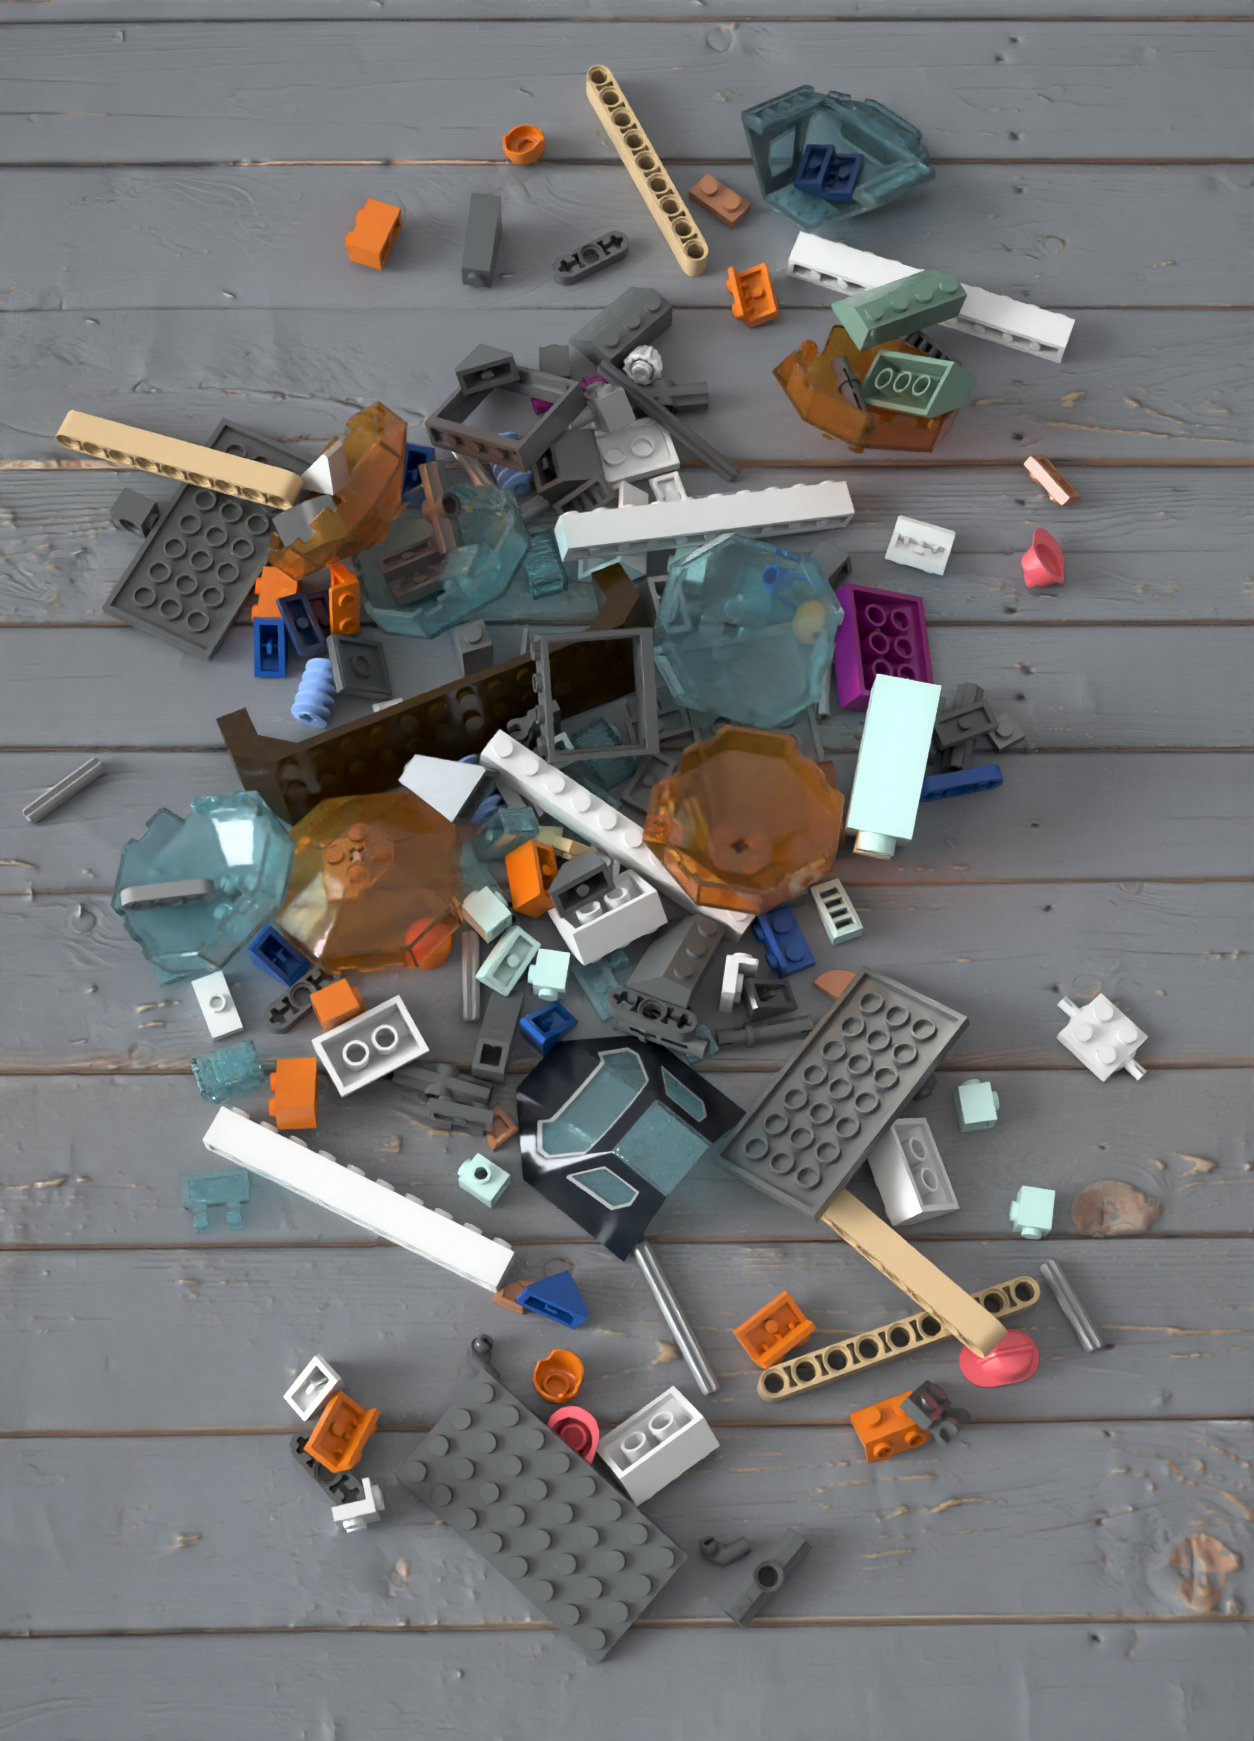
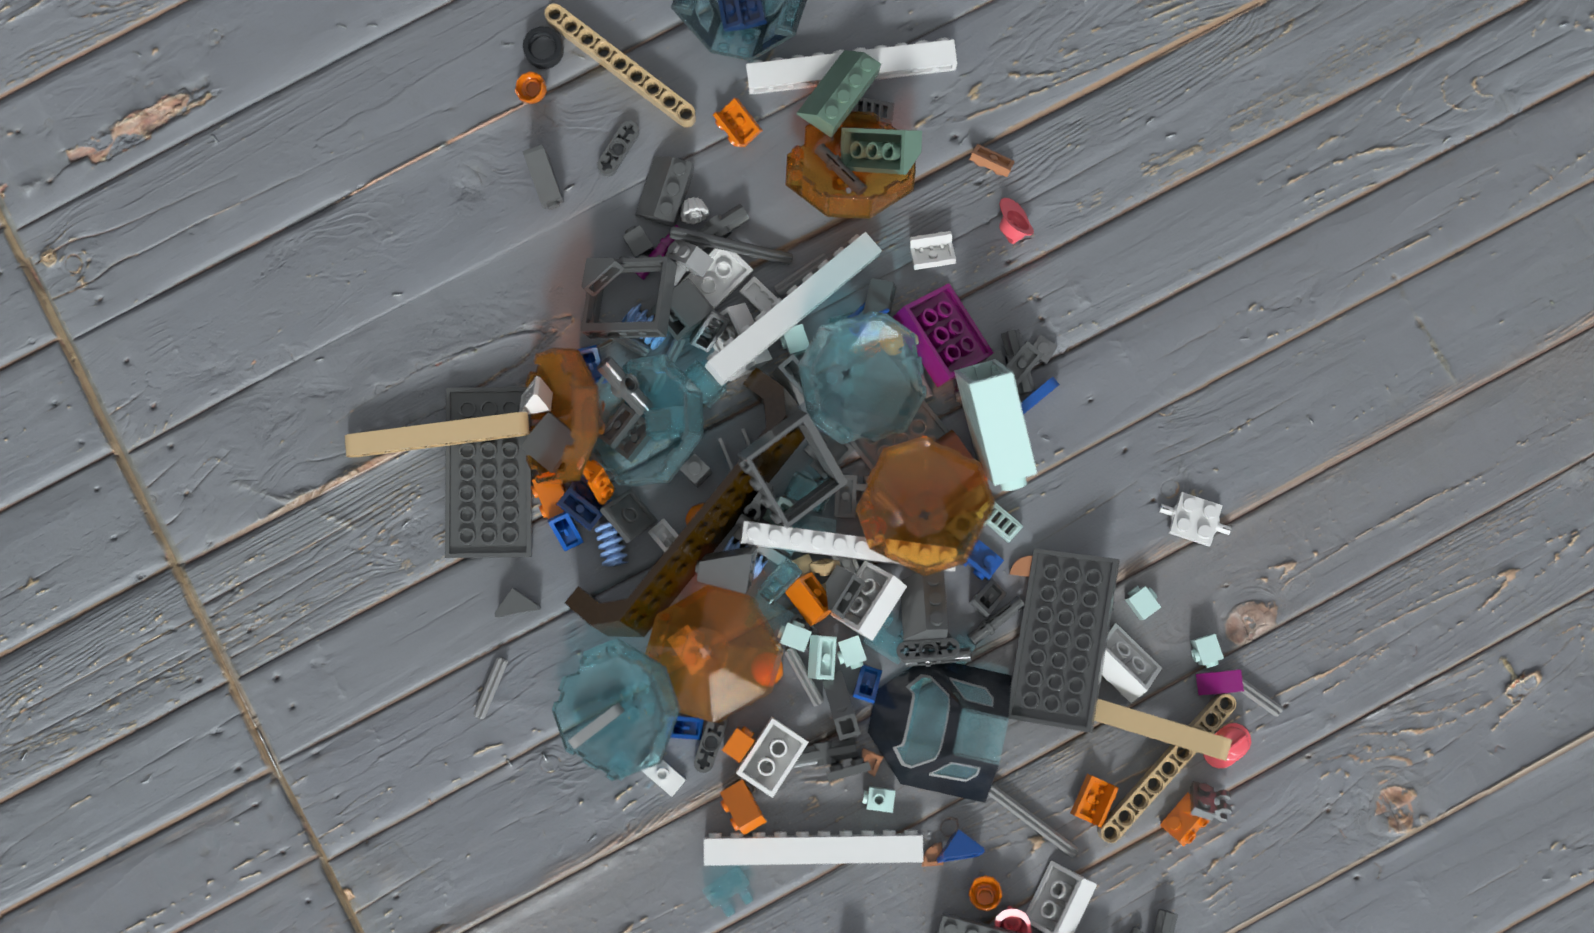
camera: 25 degrees left, 15 degrees up
dark grey brick [110,488,161,539] -> none
clear light blue brick [190,1039,267,1104] -> none
orange brick [345,198,403,270] -> none
dark grey arm [468,1334,501,1379] -> none
nougat plate [689,173,751,229] -> none
white bracket [719,953,759,1013] -> none
none -> dark grey slope [495,588,541,618]
none -> black tyre [523,26,564,69]
none -> magenta slope [1195,669,1244,695]

